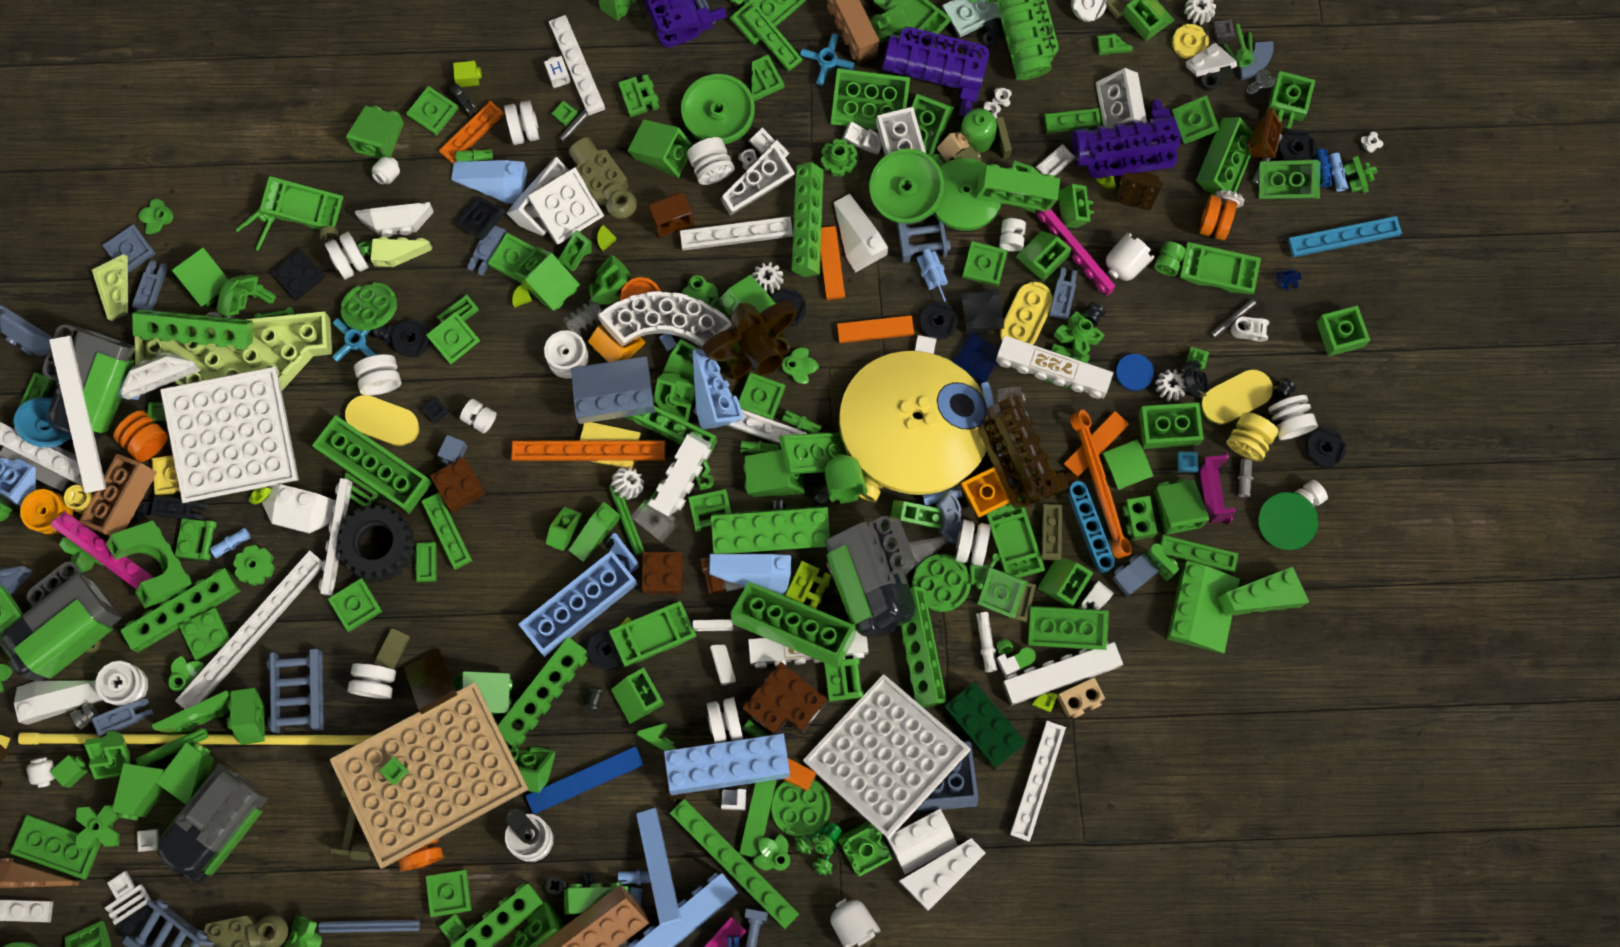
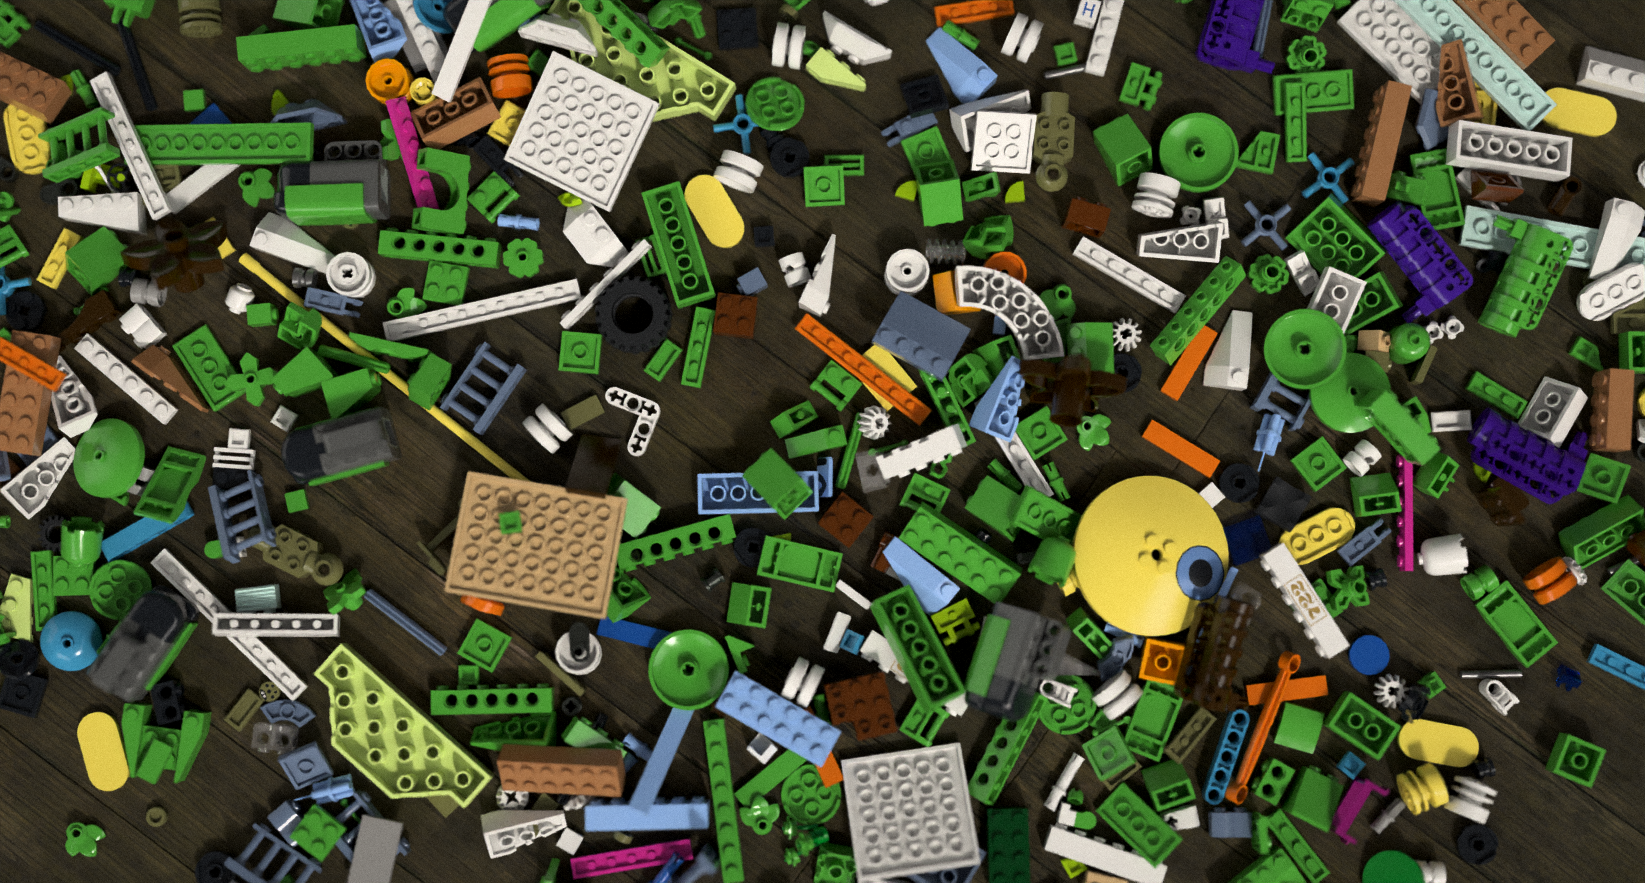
camera: 40 degrees right, 10 degrees up
none -> bright green tile [284,489,310,513]
none -> olive tile [535,651,587,696]
none -> white beam [605,387,661,457]
none -> bright green dish [648,629,729,710]
none -> bright green slope [742,448,813,520]
none -> white wedge [799,234,836,318]
none -> bright green plate [809,360,862,412]
none -> dark azure plate [839,629,865,655]
none -> white piece [1037,679,1078,708]
none -> sand blue bar [1240,201,1291,250]
none -> medium nougat brick [1589,368,1635,453]

